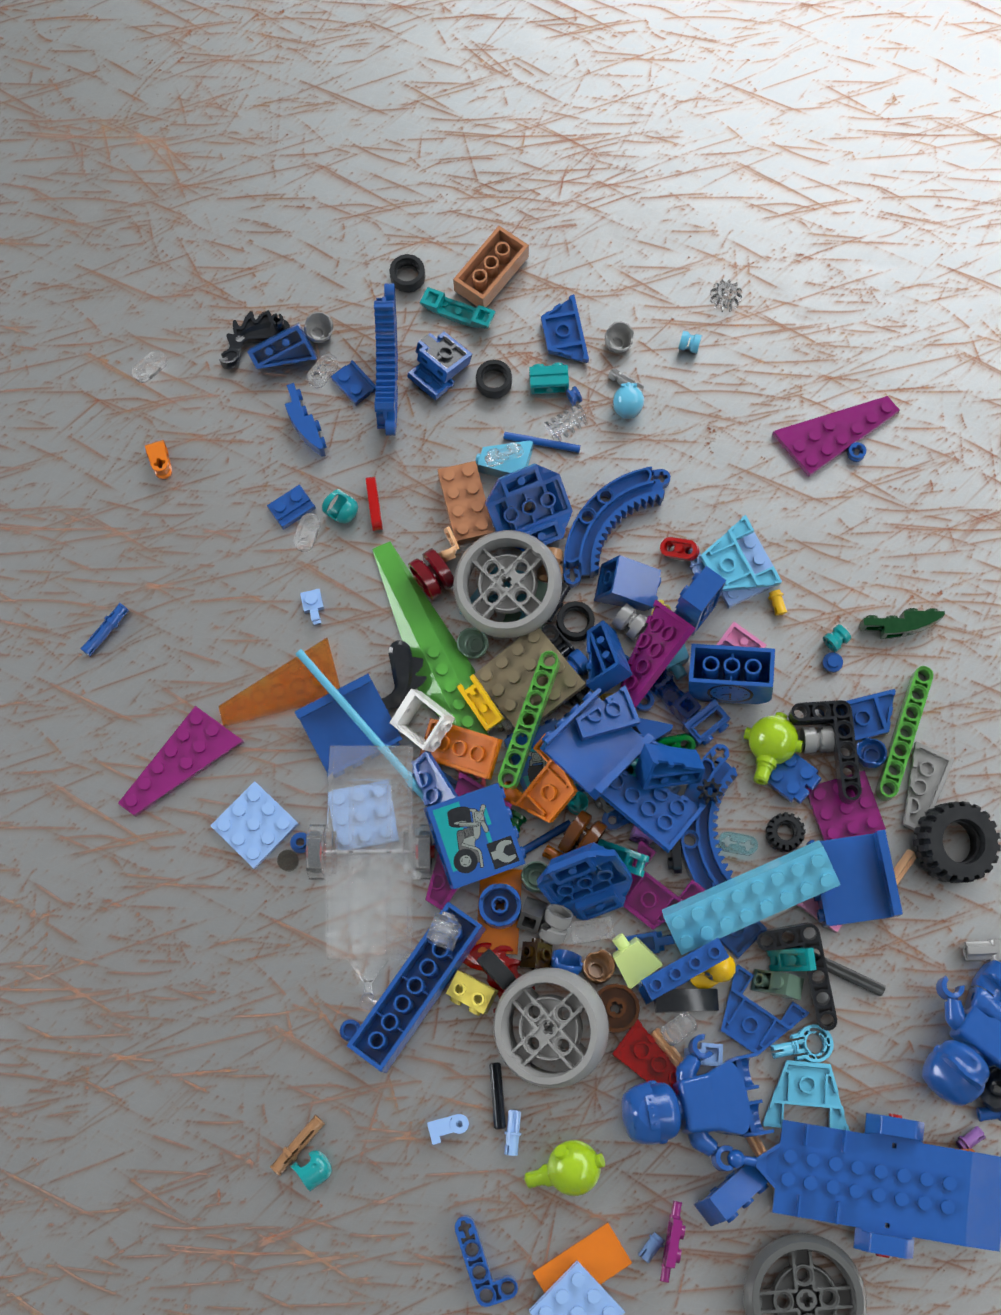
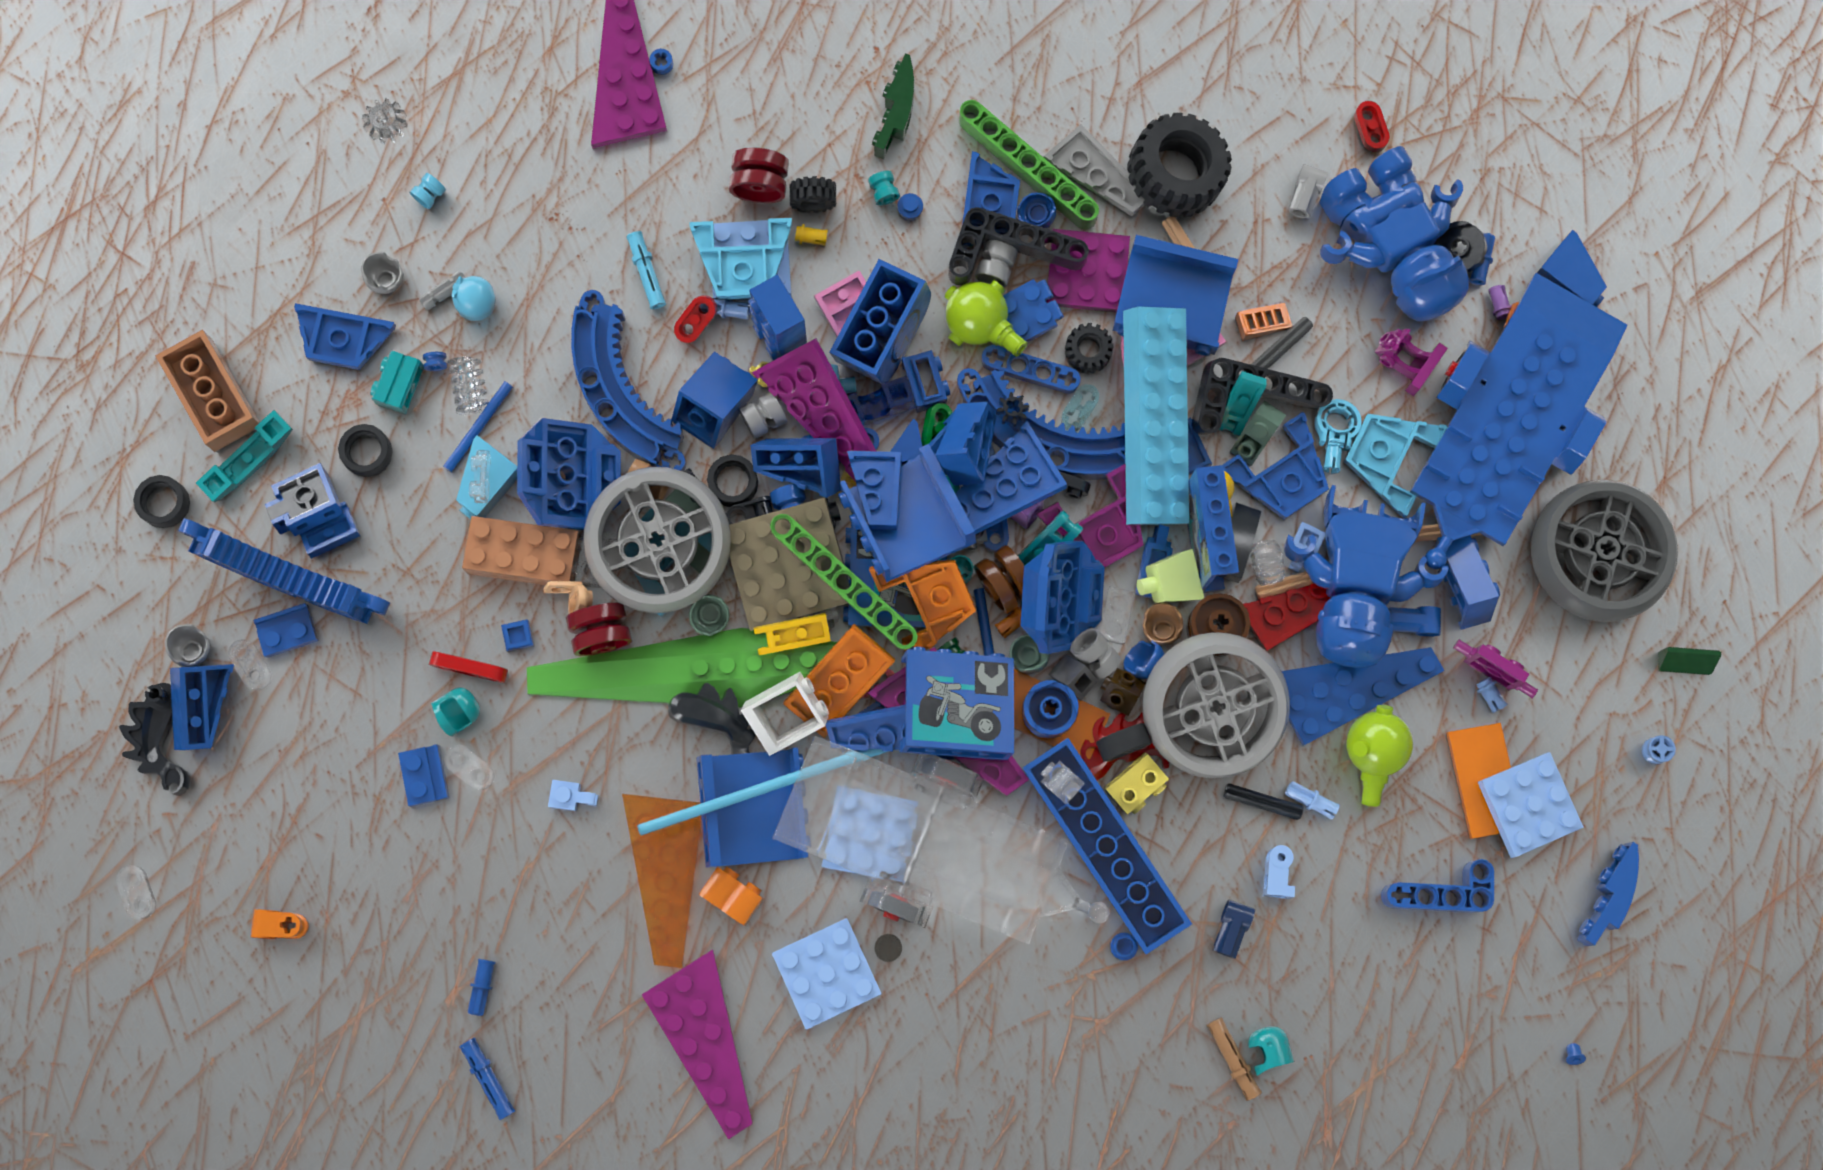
camera: 75 degrees left, 5 degrees up
blue slope [285,383,327,457] -> none
blue plate [290,832,309,853] -> none
none -> blue axle [467,959,496,1016]
none -> blue tile [501,619,534,652]
none -> medium azure pin [626,231,666,310]
none -> orange brick [699,866,764,926]
none -> dark red wheel [729,147,789,204]
none -> black tyre [789,176,837,213]
none -> blue beam [981,345,1081,394]
none -> dark blue piece [1212,899,1255,959]
none -> orange slope [1235,303,1292,341]
none -> blue wing [1282,647,1445,746]
none -> magenta tile [1375,329,1448,397]
none -> blue piece [1388,606,1441,637]

